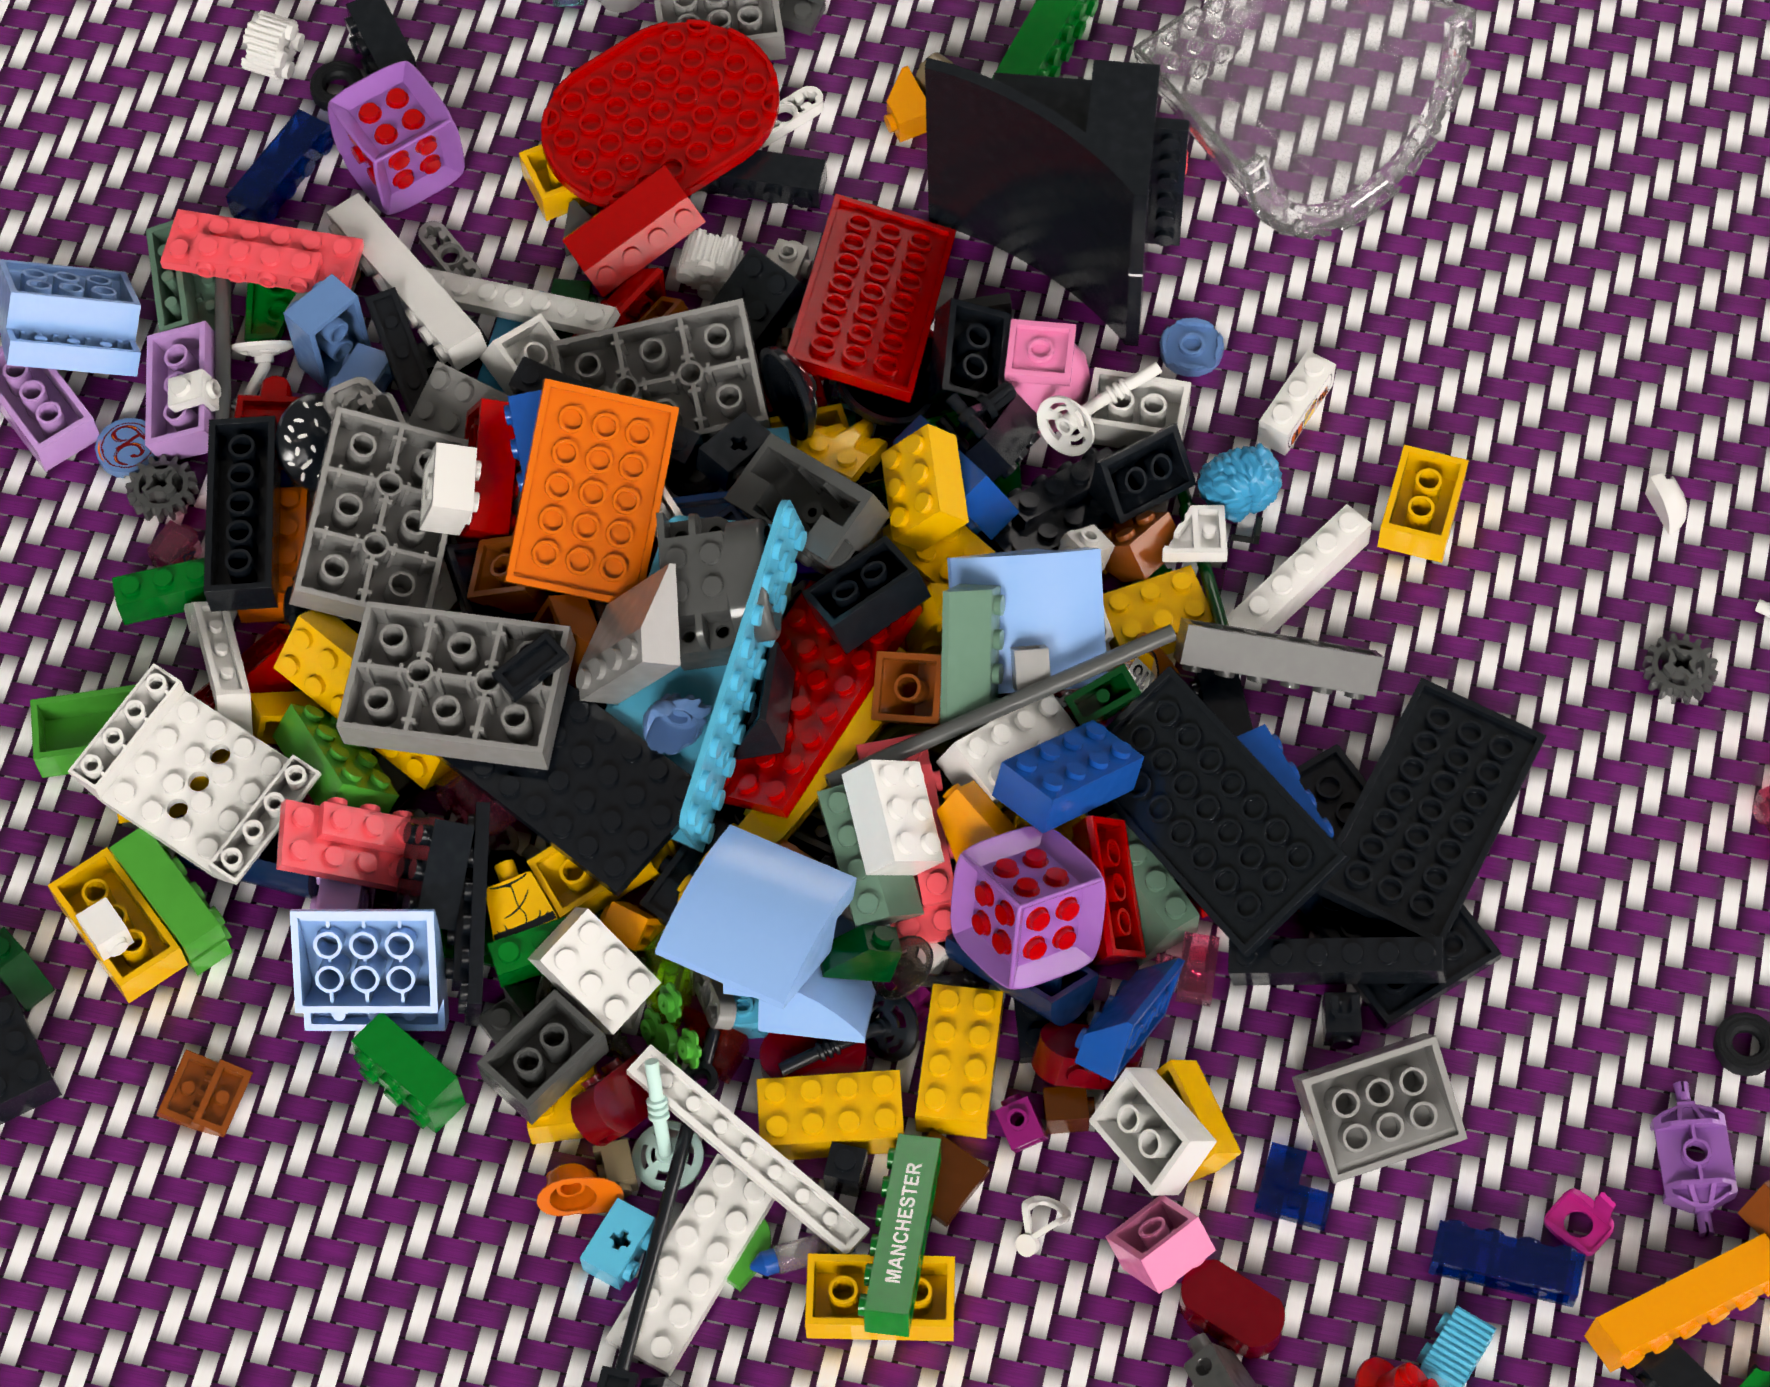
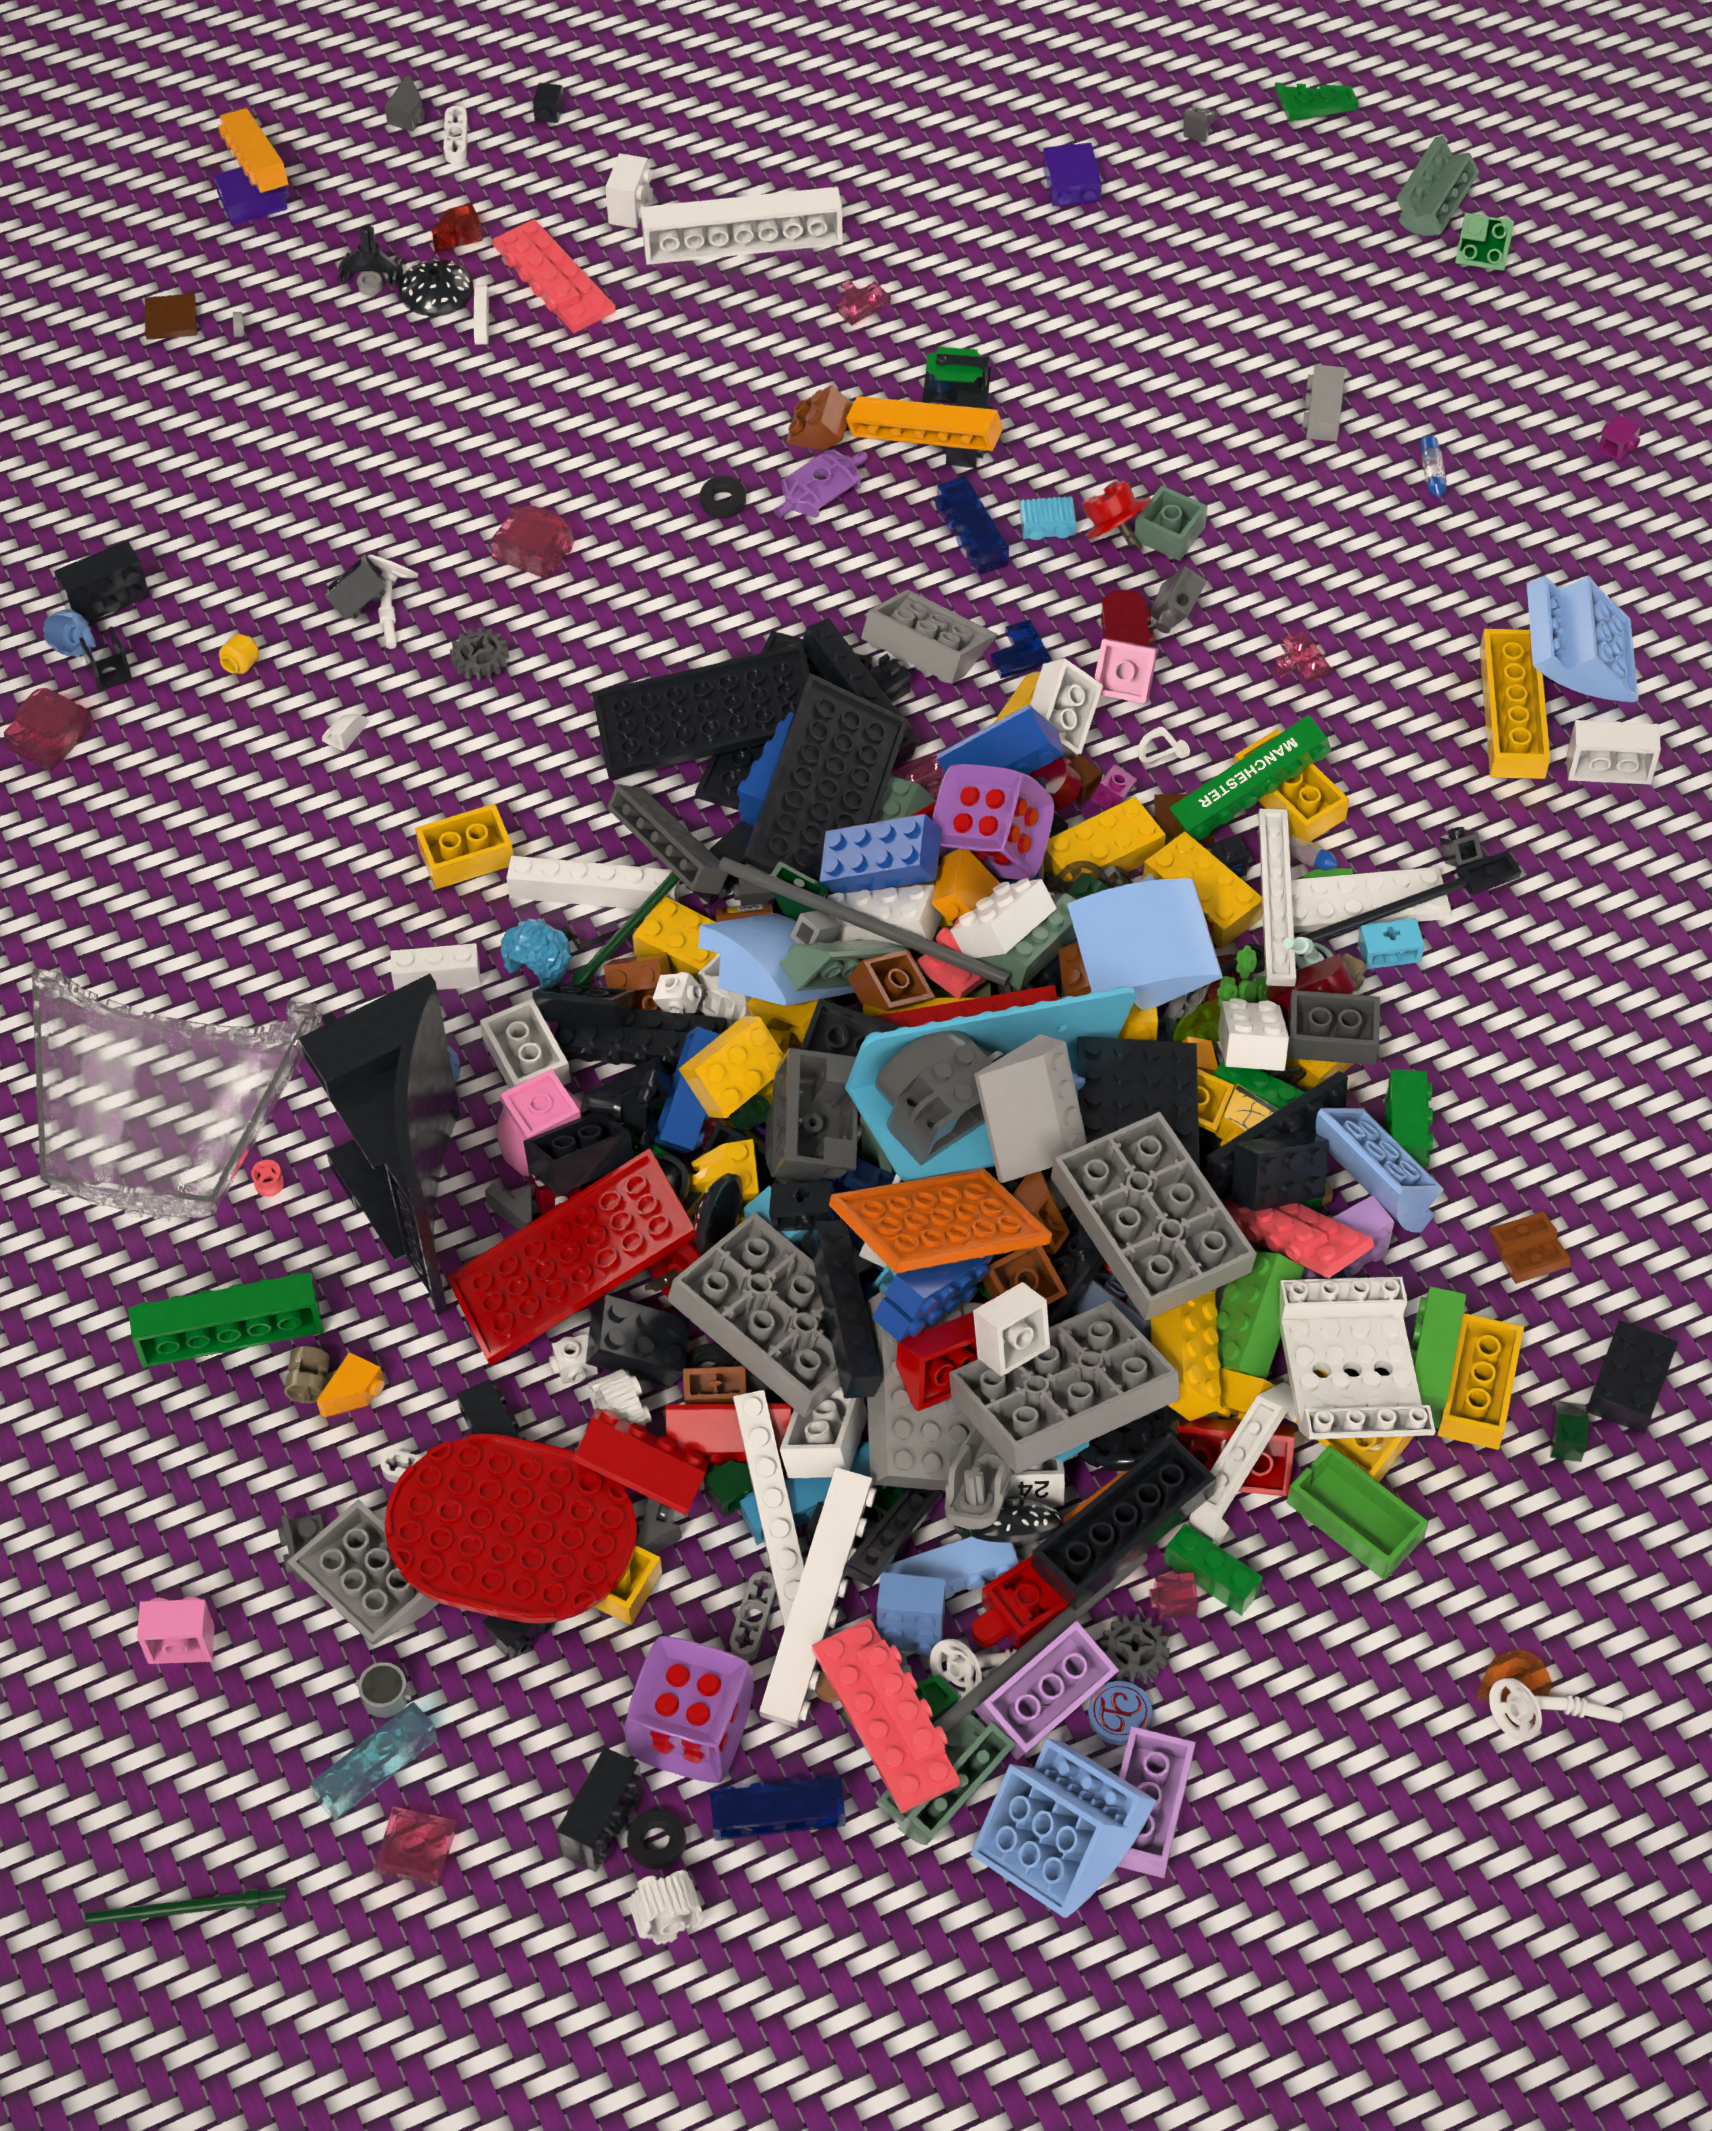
camera: 130 degrees left, 5 degrees down
white brick [75,897,134,961] -> none
white bracket [168,369,221,412] -> none
black tile [491,631,570,702] -> none
orange piece [537,1163,624,1216] -> none
white dish [1037,362,1163,456] -> none
white wing [1162,505,1228,562] -> none
dark pink piece [1544,1188,1616,1256] -> none

